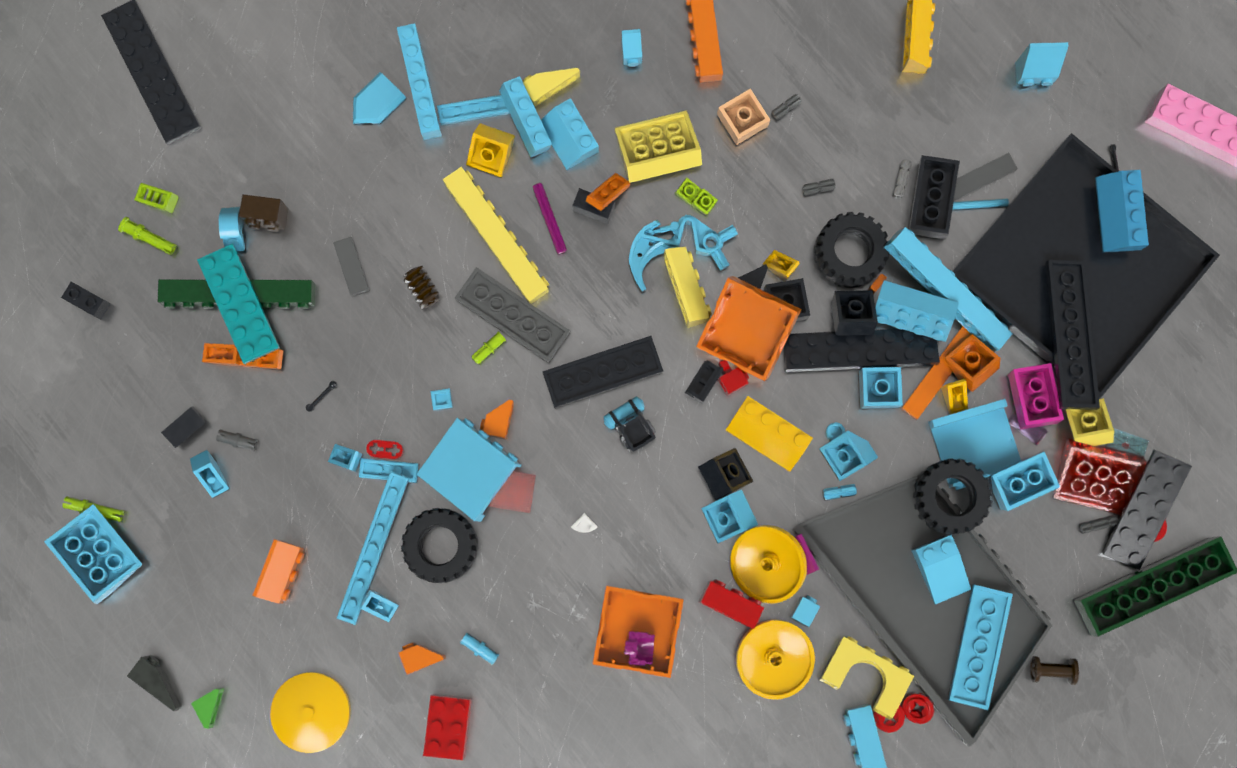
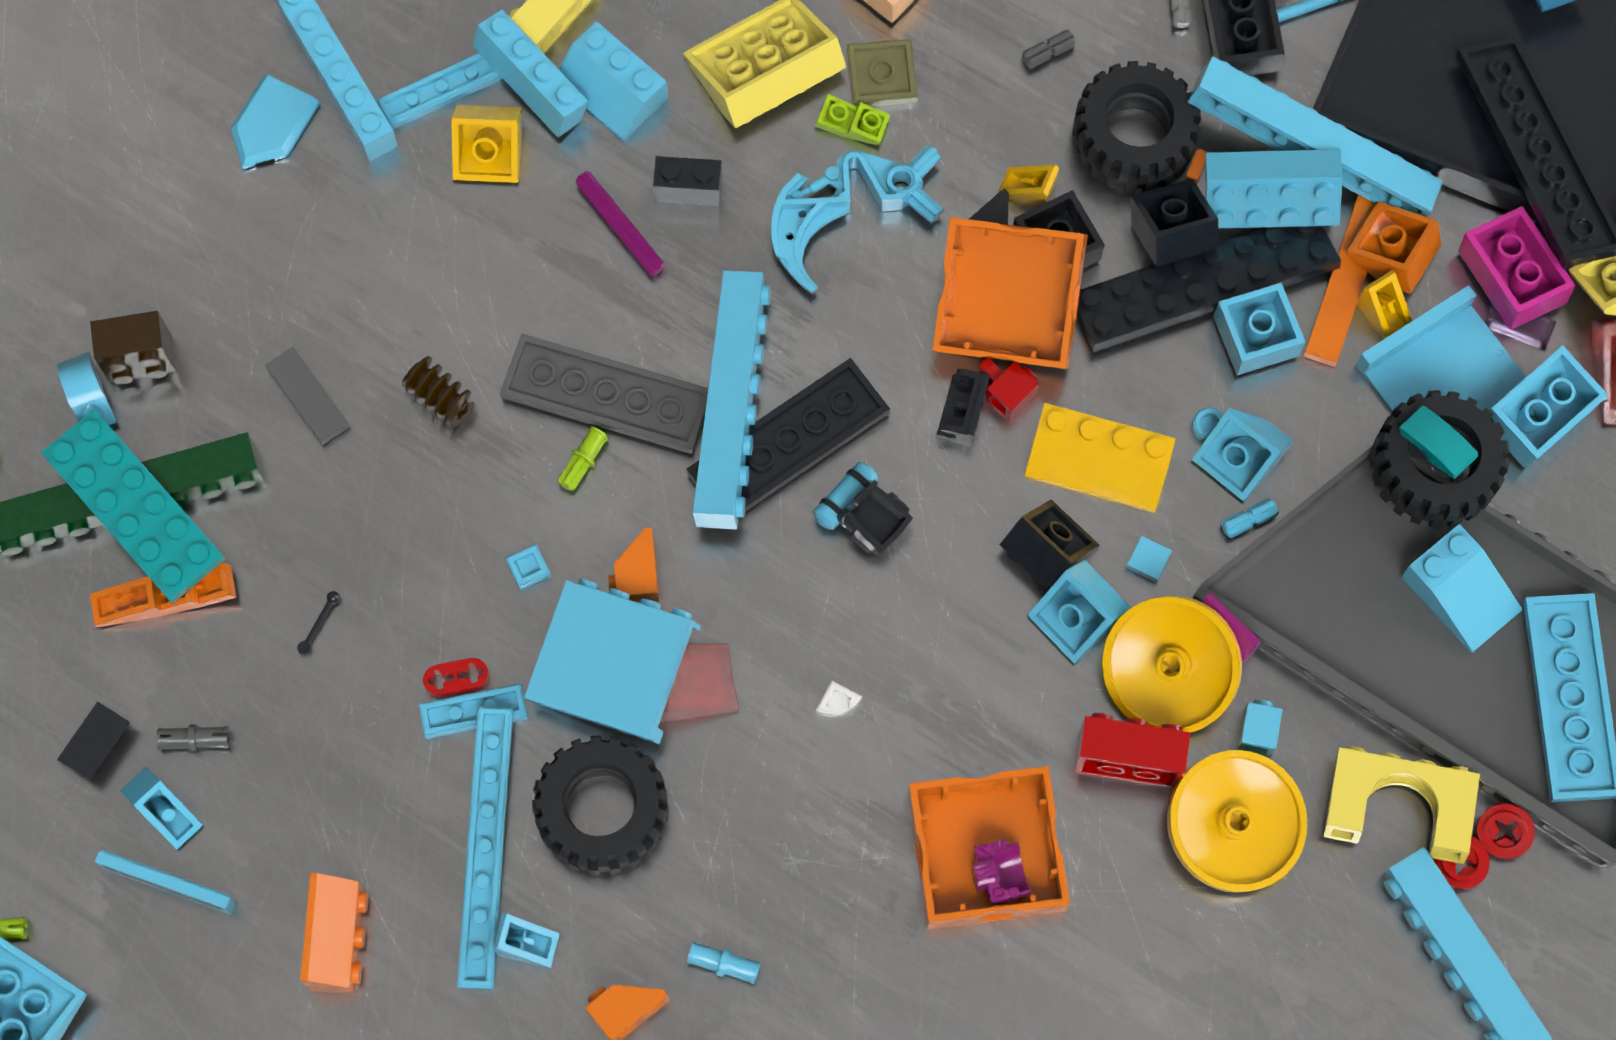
camera: 15 degrees left, 10 degrees down
medium azure slope [328,444,363,472] -> none
light yellow brick [443,167,549,304] -> none
orange tile [586,173,630,211] -> none
light yellow slope [663,247,712,328] -> none
none -> medium azure tile [95,850,237,915]
none -> medium azure brick [693,270,771,529]
none -> olive tile [847,39,918,107]
none -> medium azure tile [1126,536,1172,583]
none -> teal slope [1399,405,1478,479]

